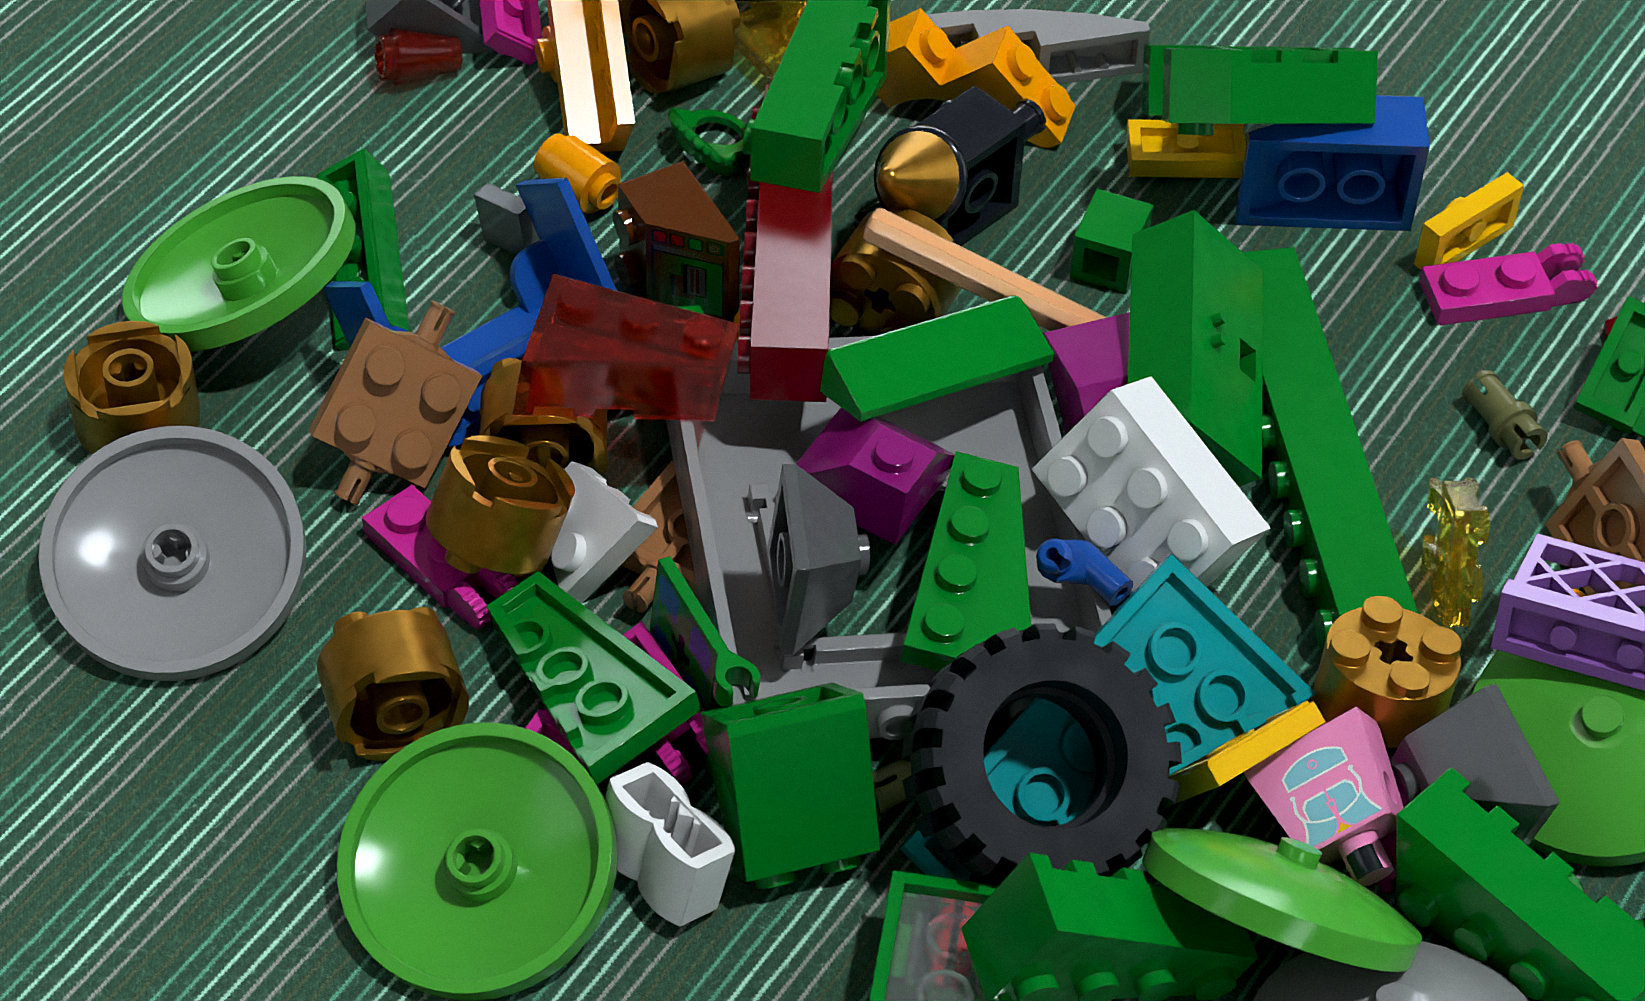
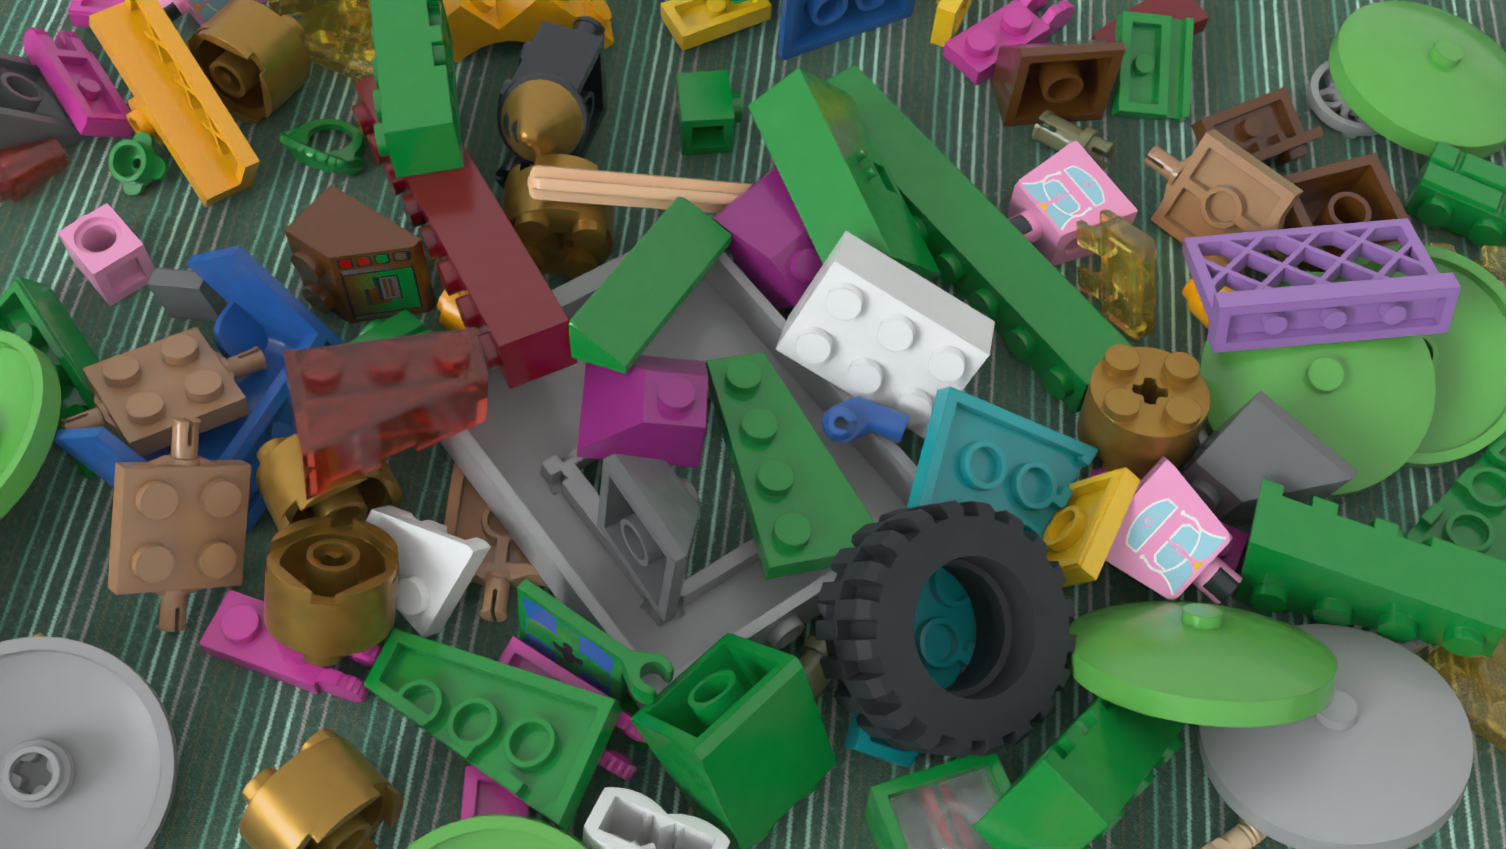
camera: 30 degrees left, 10 degrees up
light orange brick [534,133,621,214] -> none
none -> bright pink brick [57,203,155,307]
none -> medium nougat plate [60,327,267,457]
none -> green plate [108,132,168,196]
none -> reddish brown slope [991,39,1126,127]
none -> bright pink torso [1007,140,1138,266]

